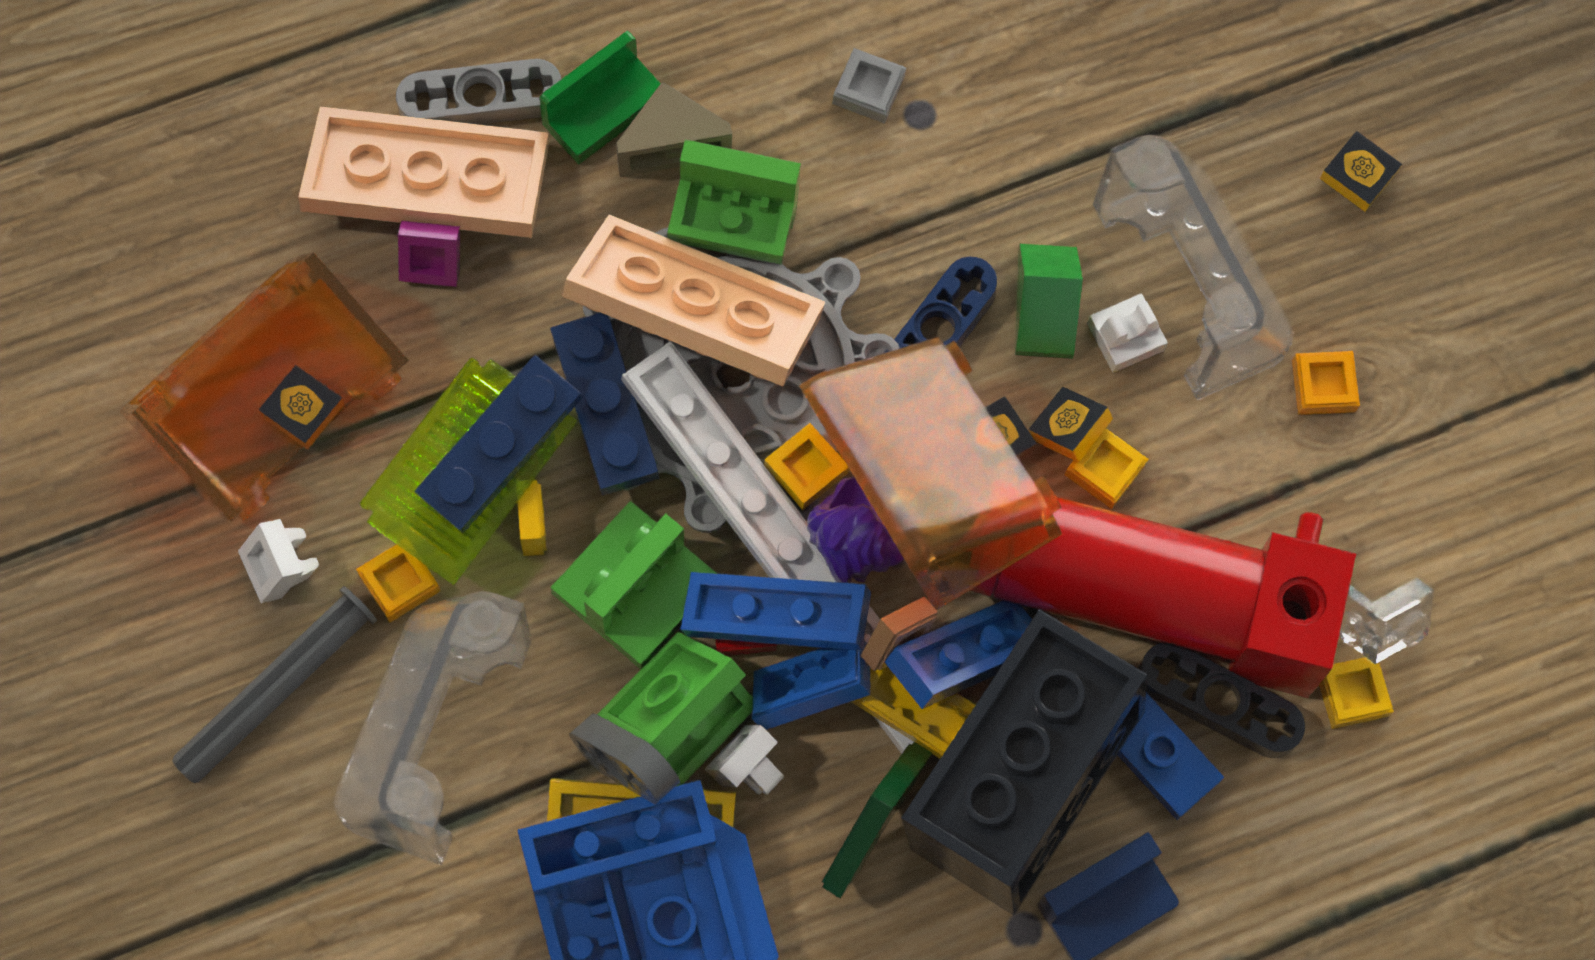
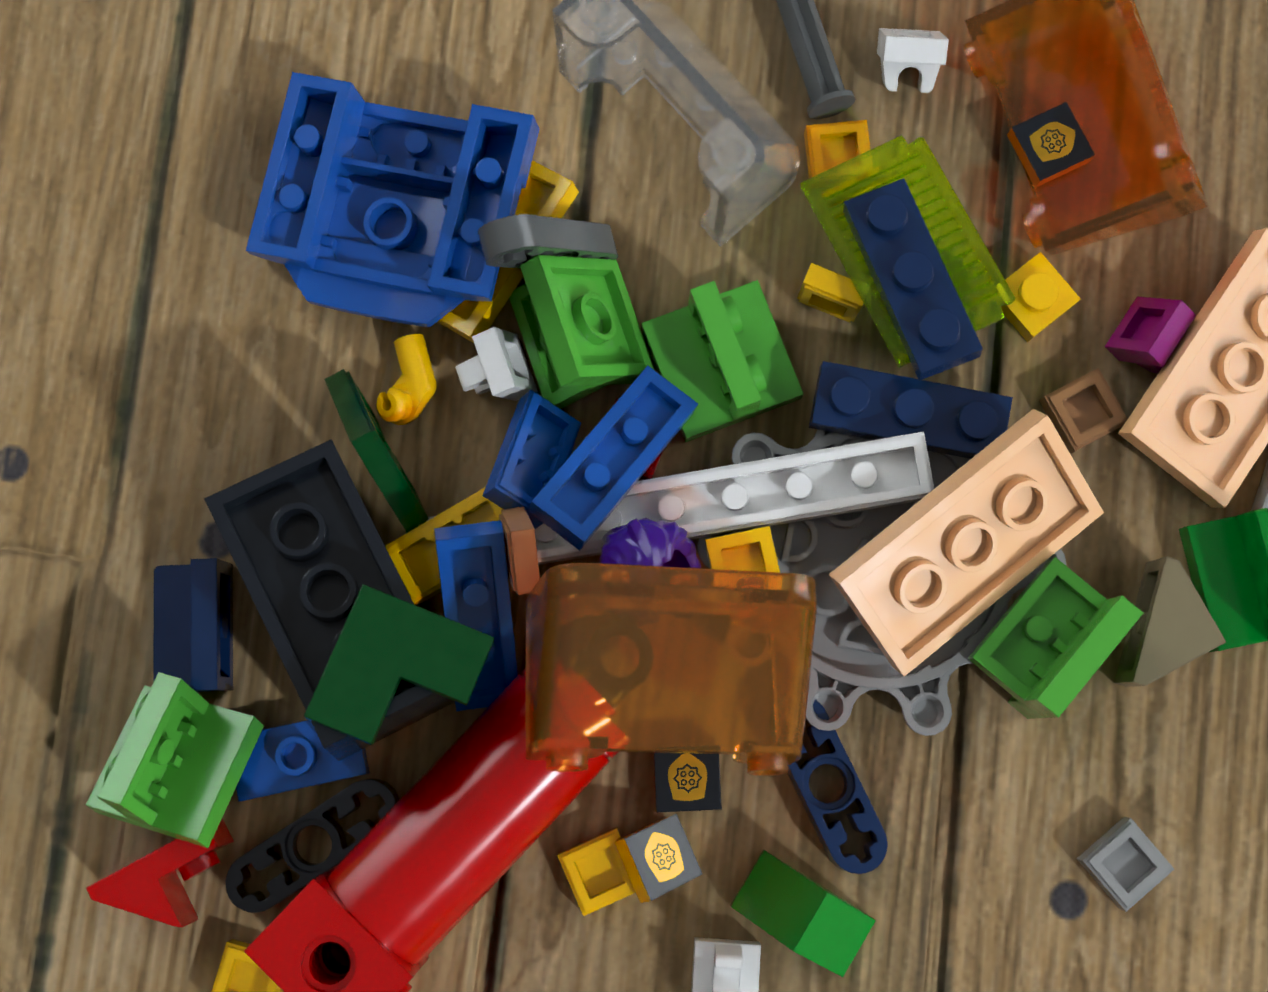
camera: 125 degrees right, 10 degrees up
none -> bright green bracket [86,672,264,848]
none -> red slope [86,818,234,928]
none -> dark green tile [304,584,494,746]
none -> yellow arm [376,334,437,425]
none -> yellow plate [988,252,1081,343]
none -> medium nougat tile [1039,368,1128,454]

